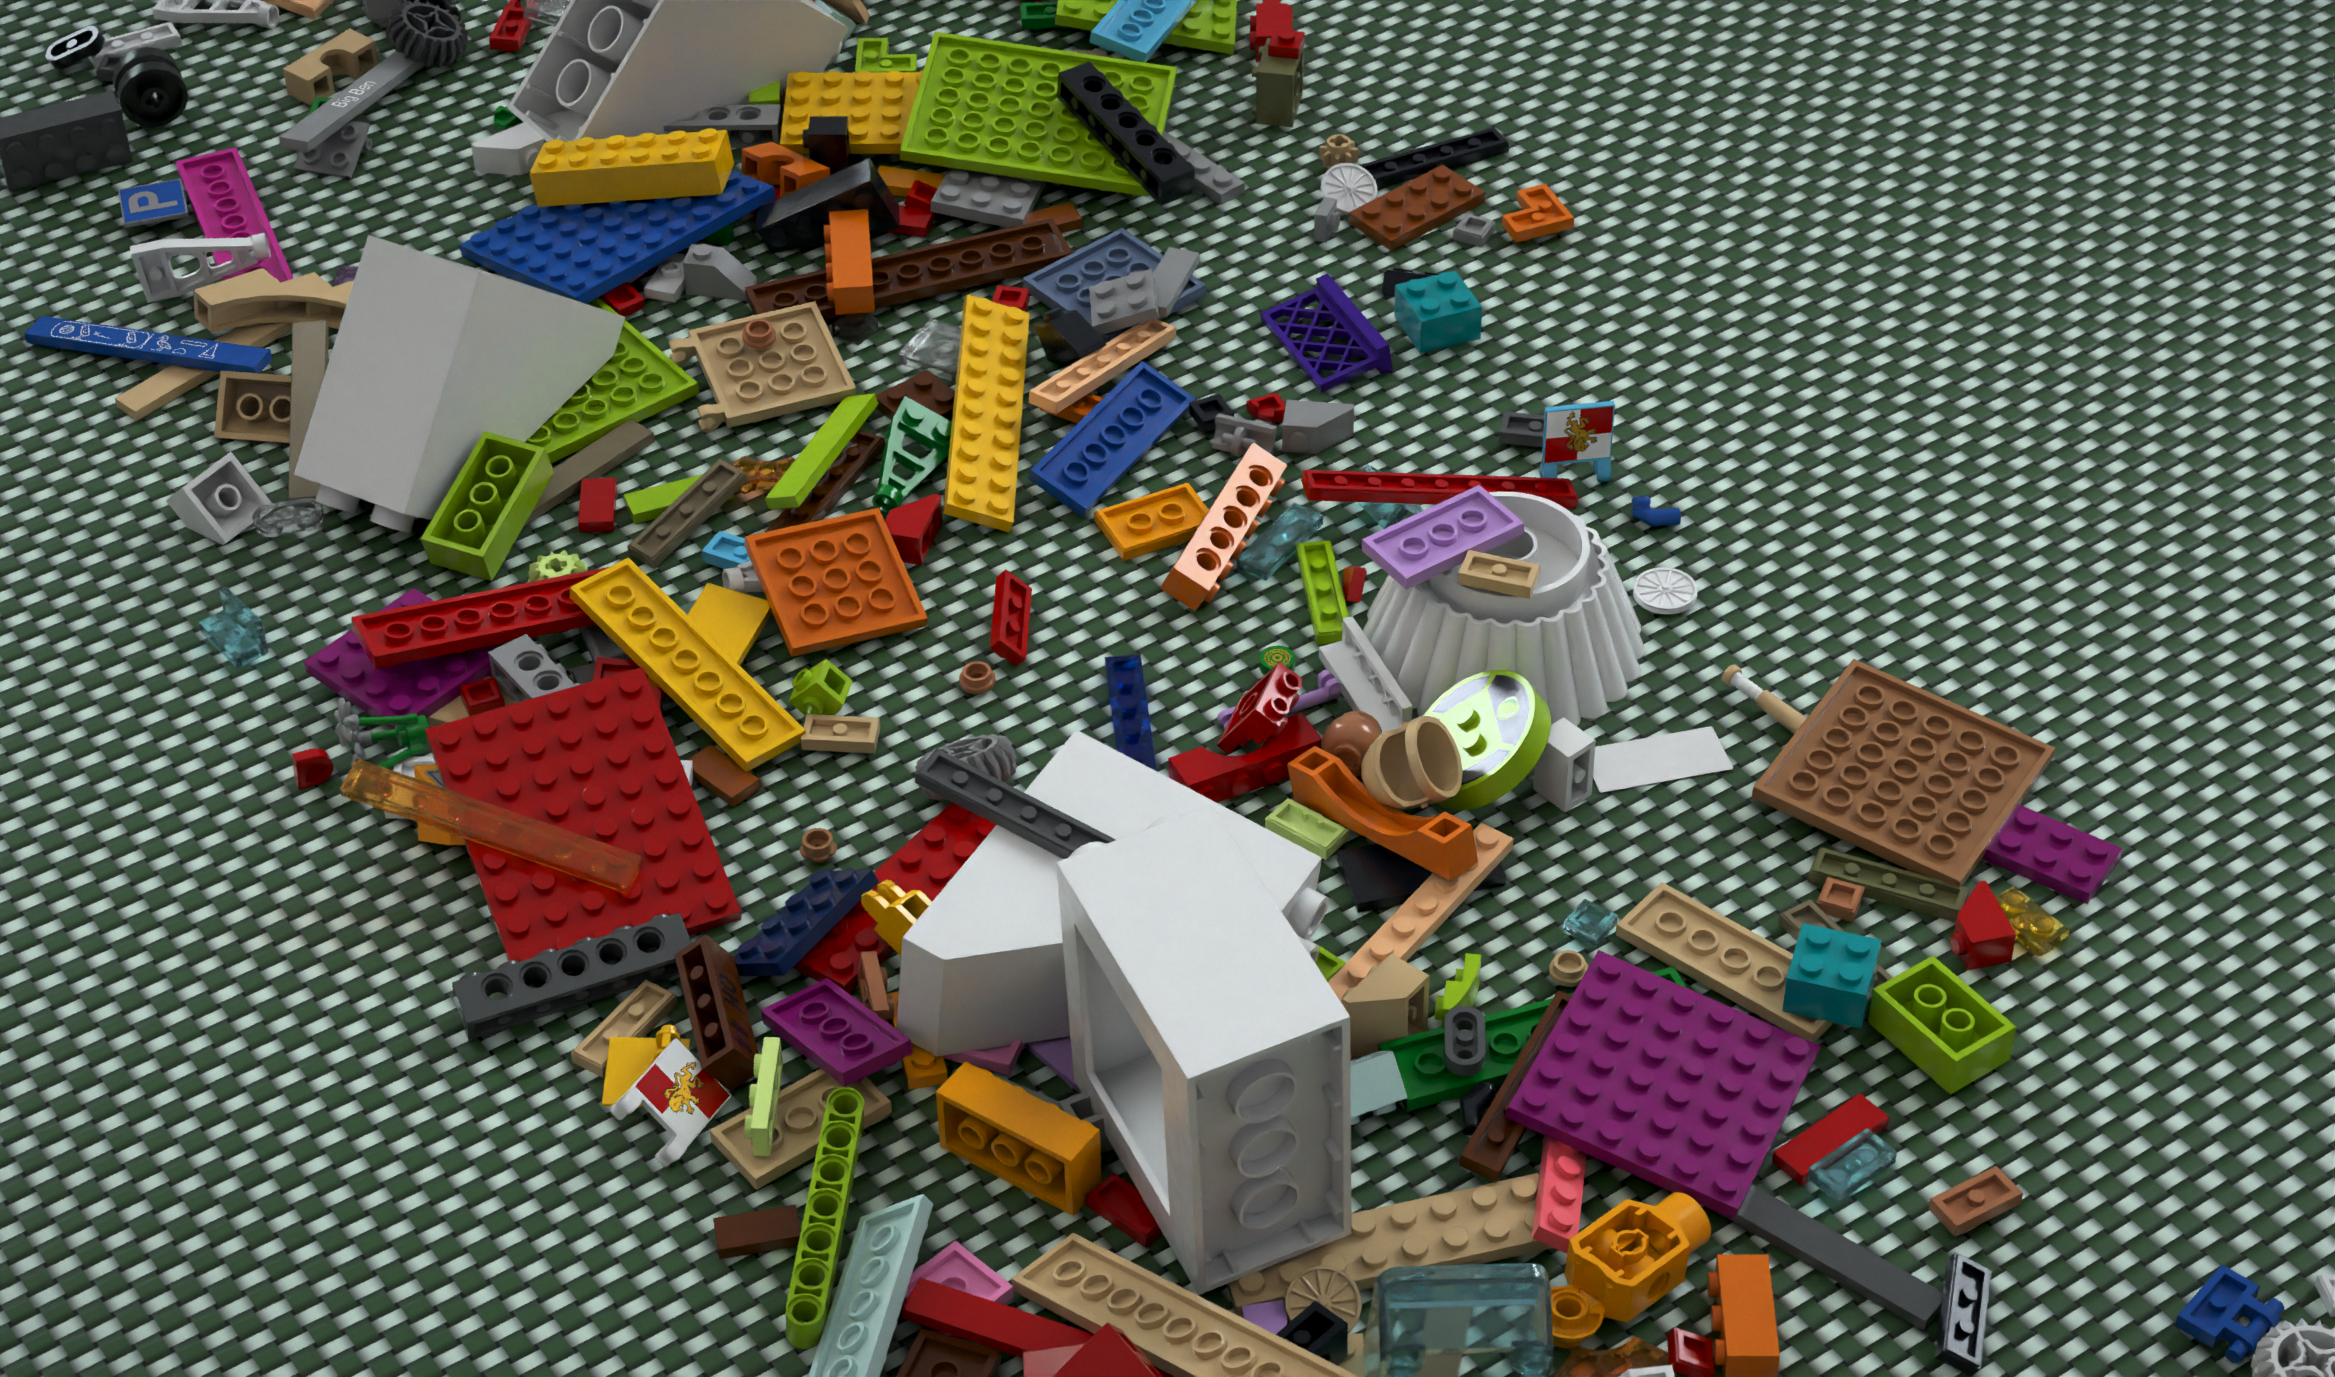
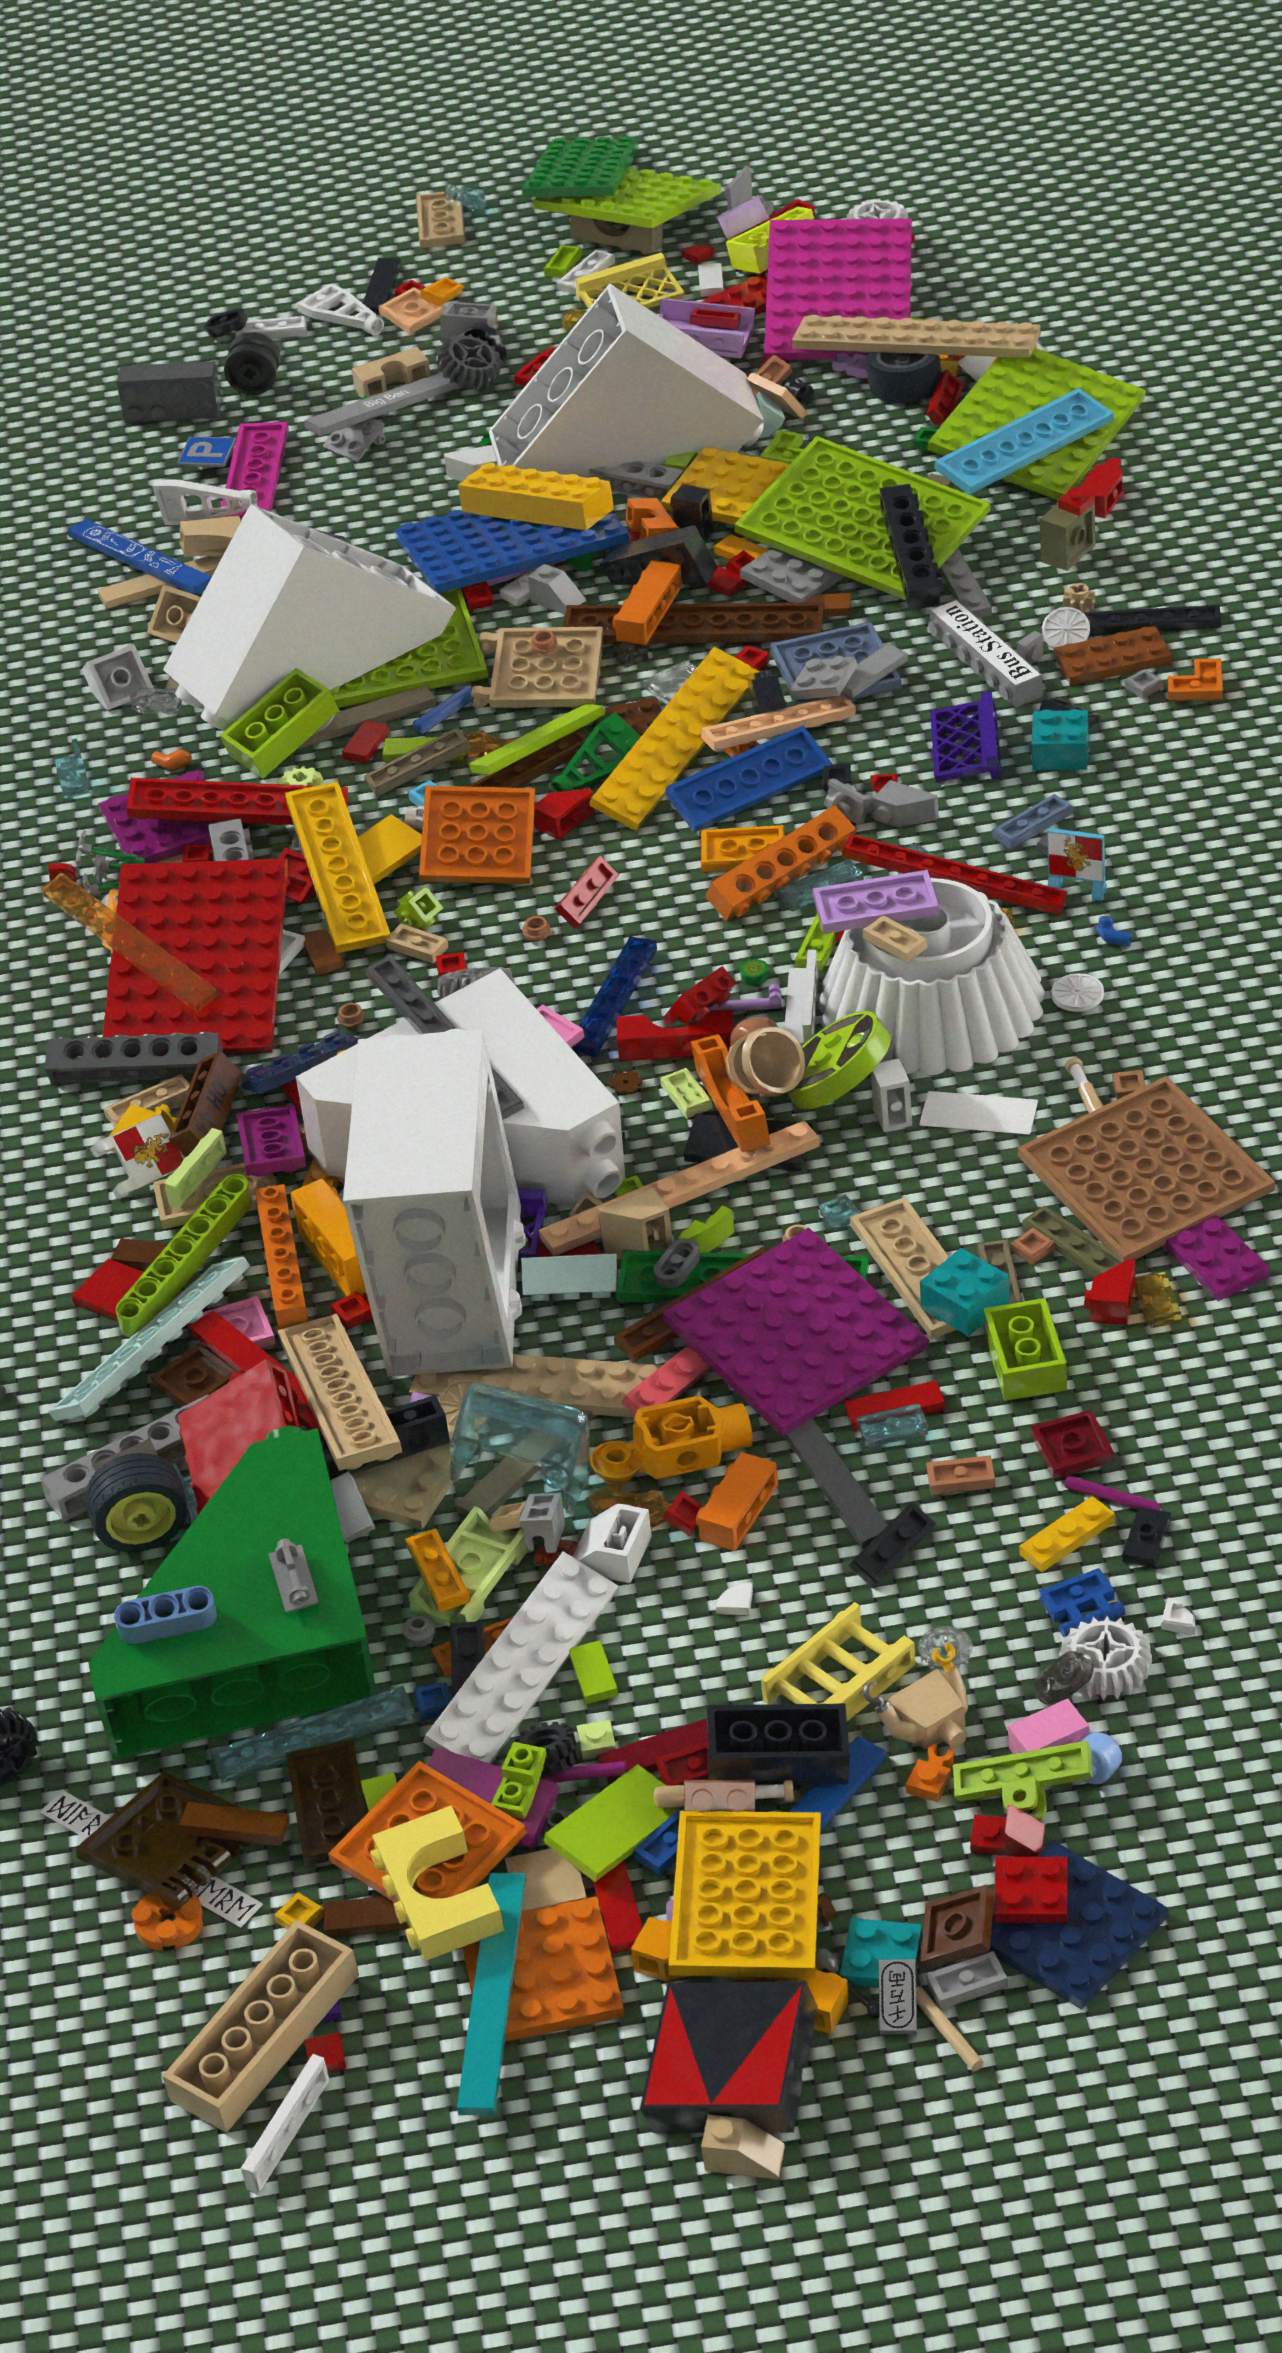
camera: 30 degrees right, 0 degrees up
none -> red tile [72,1258,144,1321]
none -> orange arm [151,749,192,771]
none -> orange brick [255,1184,309,1330]
none -> red plate [331,1292,373,1330]
none -> blue axle [413,686,474,735]
none -> red plate [436,952,466,978]
none -> brick [928,600,1043,708]
none -> sand blue tile [992,794,1073,849]
none -> yellow plate [1019,1496,1115,1572]
none -> dark red plate [1030,1410,1115,1479]
none -> magenta bar [1065,1475,1161,1510]
none -> medium nougat plate [1112,1070,1146,1099]
none -> black plate [1122,1507,1171,1568]

